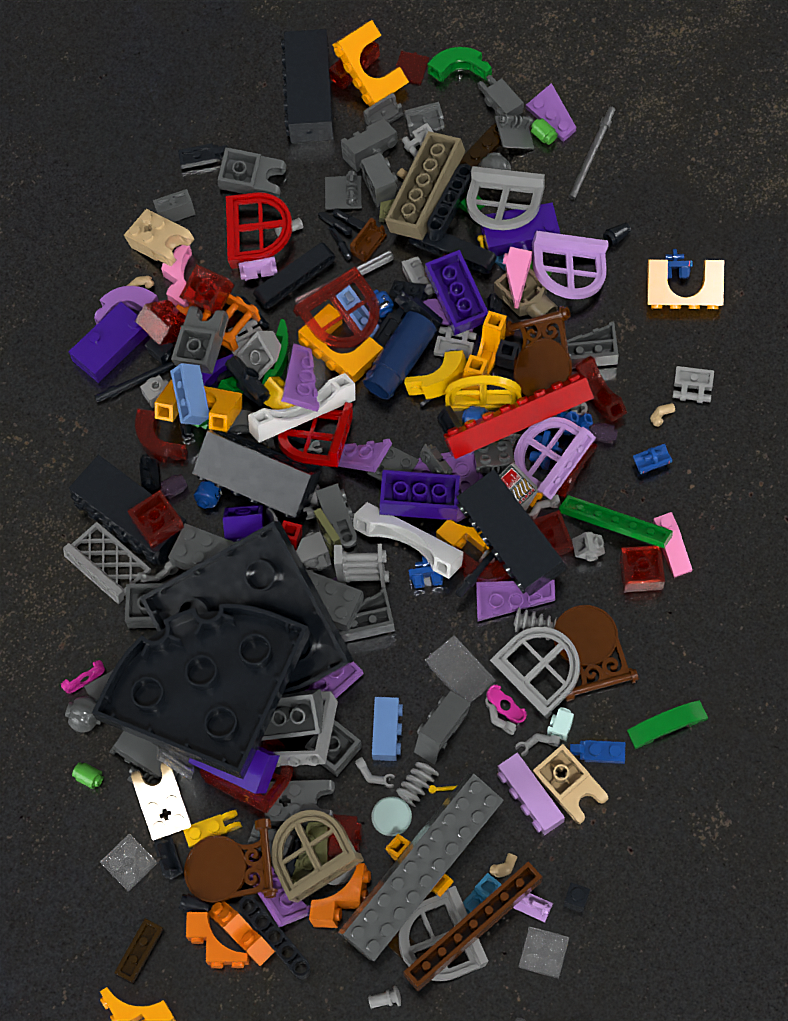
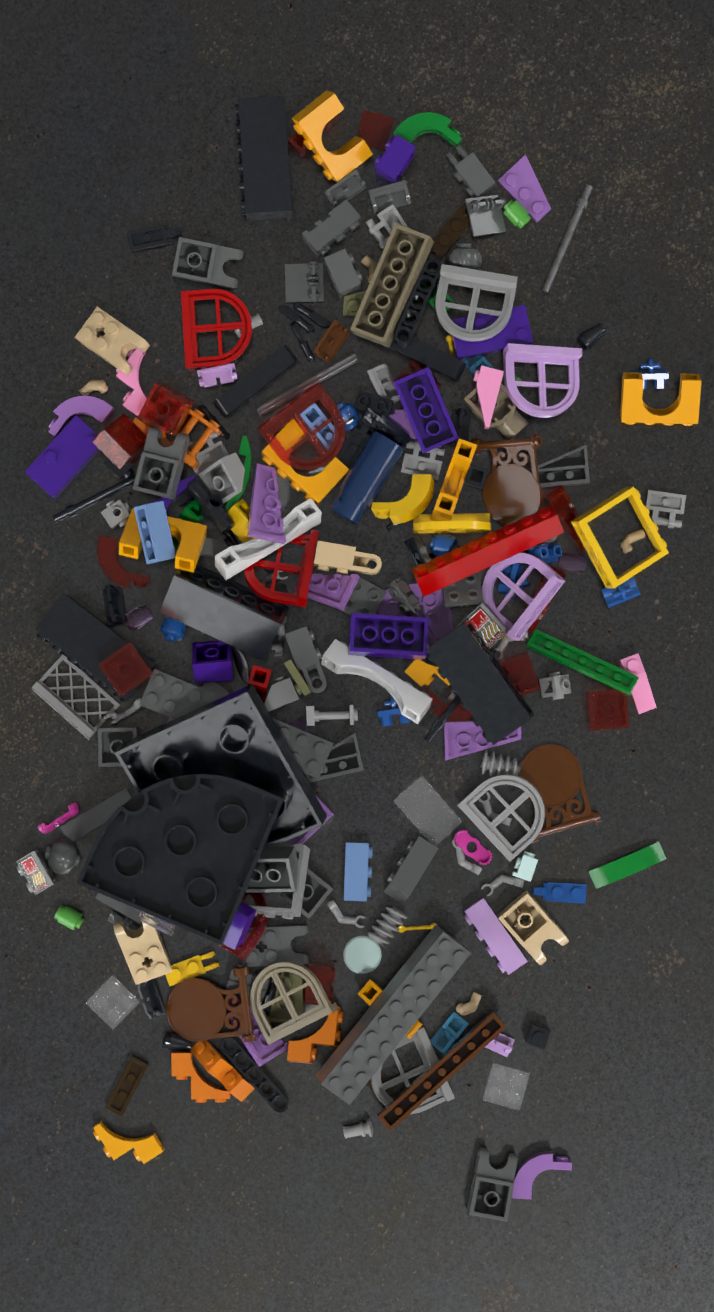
camera: 10 degrees left, 20 degrees up
dark grey hinge [153,189,196,222] -> none
none -> slope [16,849,57,895]
none -> tan brick [314,541,382,575]
none -> dark purple brick [374,134,416,184]
none -> light grey arm [478,792,512,826]
none -> yellow window [571,487,669,589]

